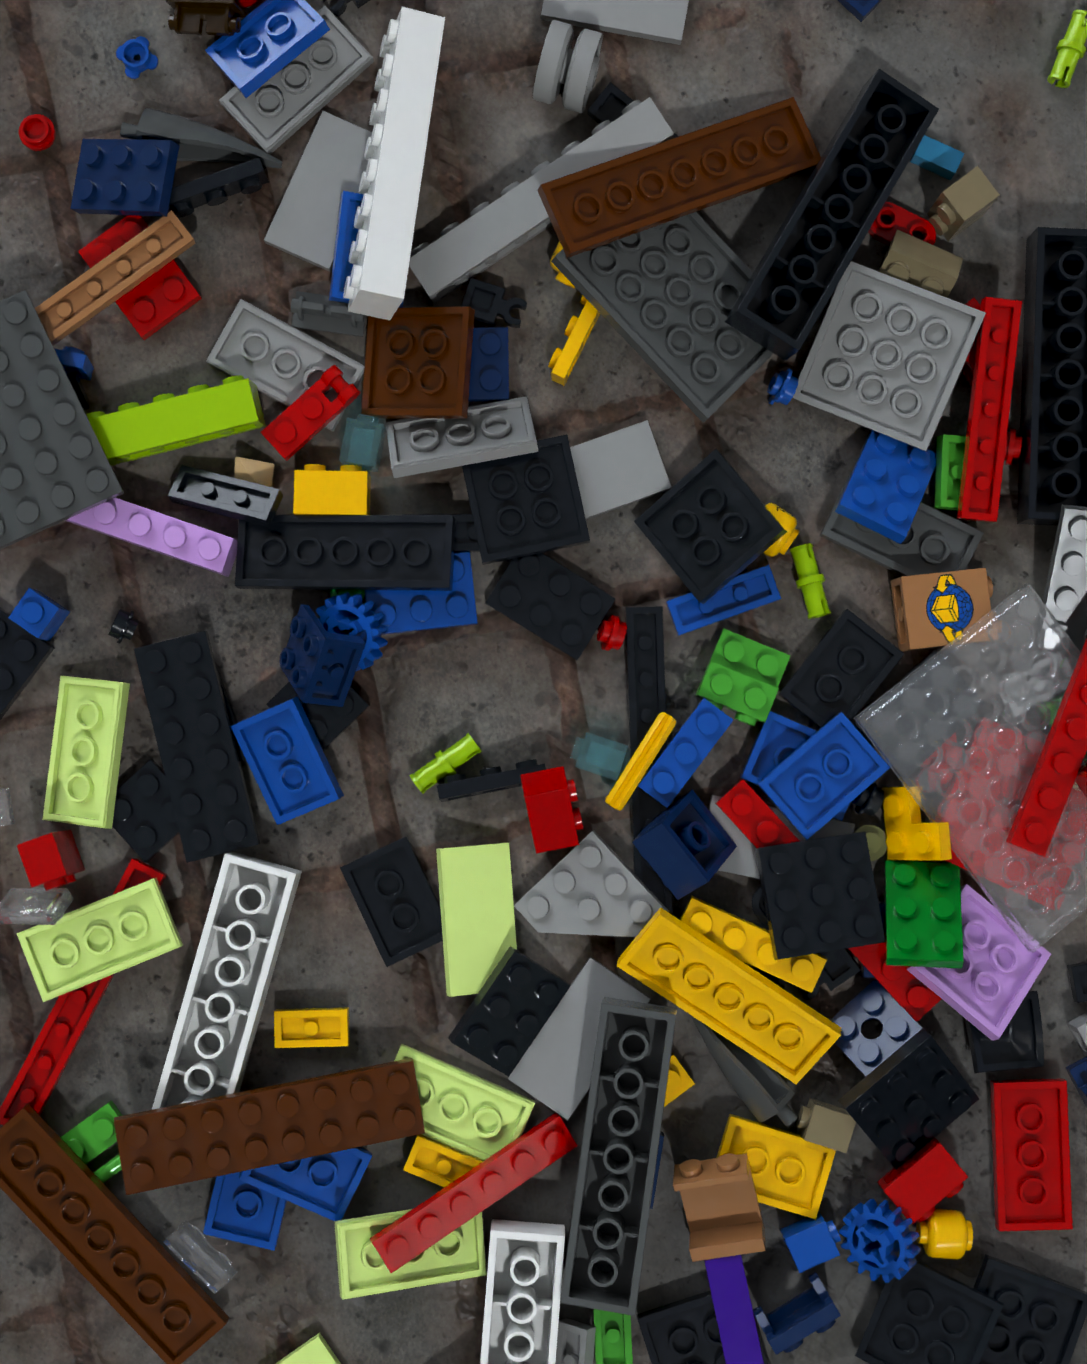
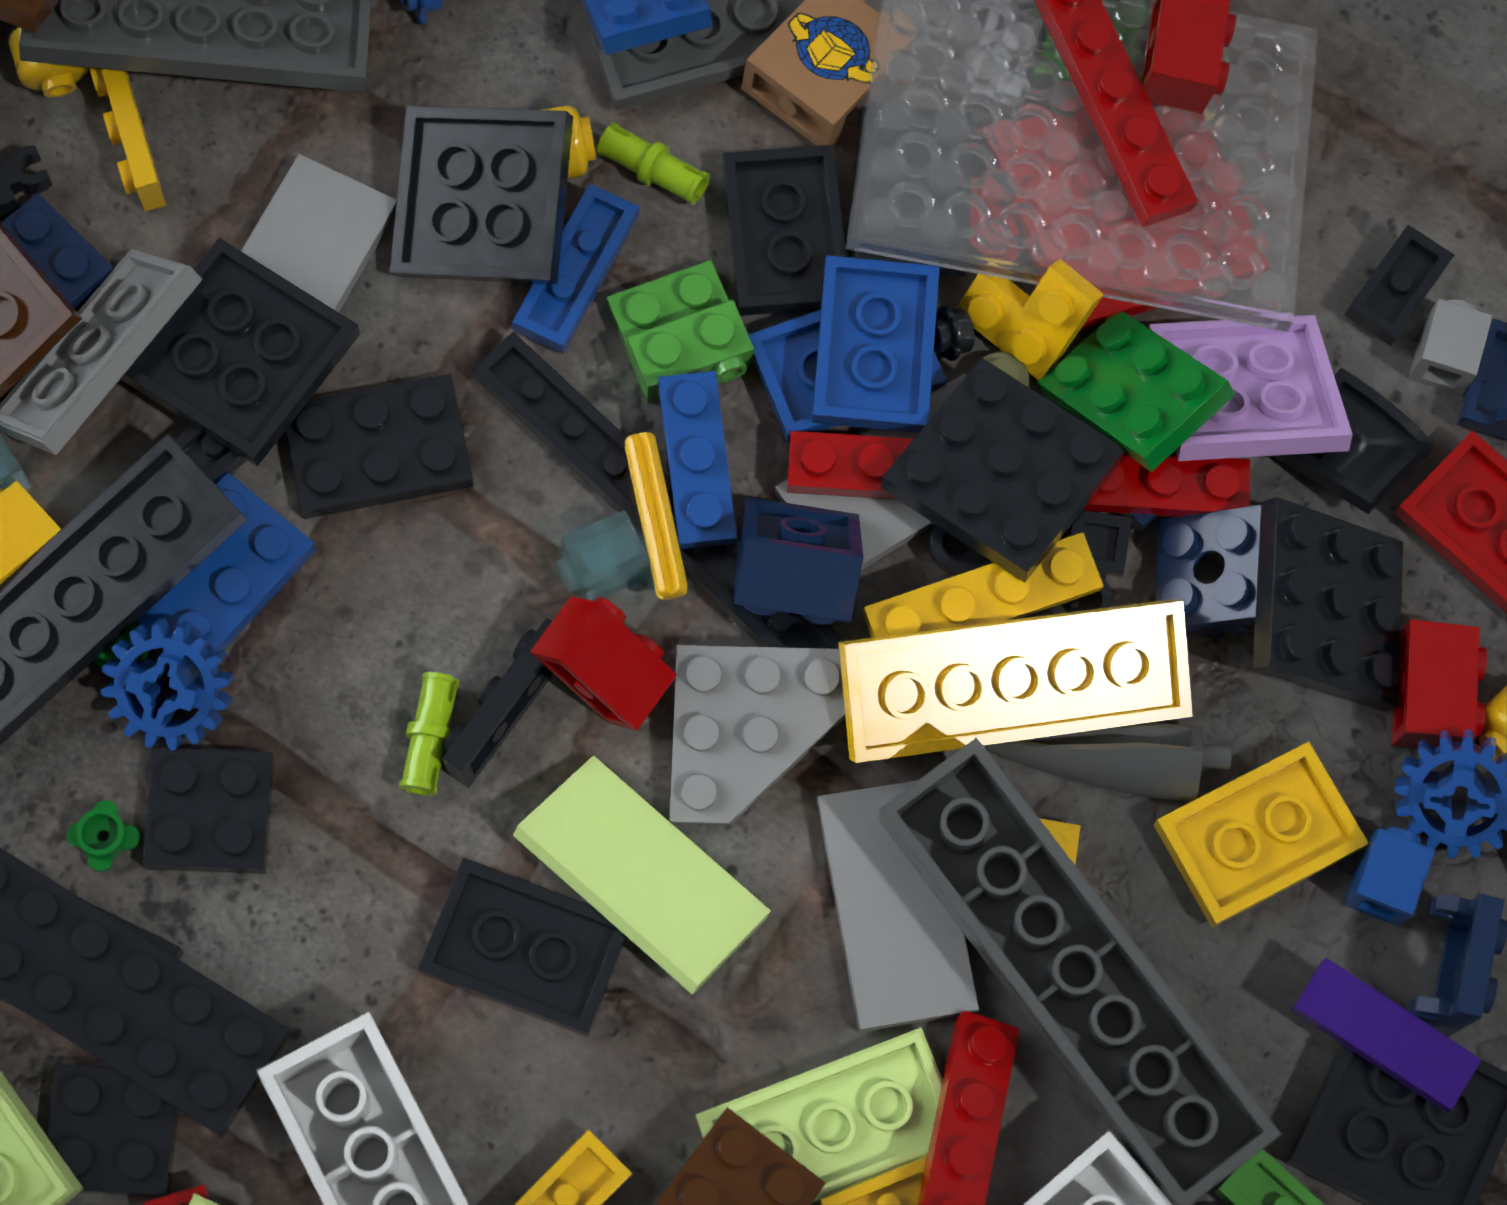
camera: 50 degrees left, 15 degrees down
blue plate [230,696,344,825] -> none
dark blue bracket [279,604,366,707] -> none
black plate [448,946,571,1077] -> none
red plate [597,615,627,651] -> none
medium nougat panel [673,1153,766,1262] -> none
dark tan brick [796,1098,856,1153] -> none
none -> green plate [67,801,140,872]

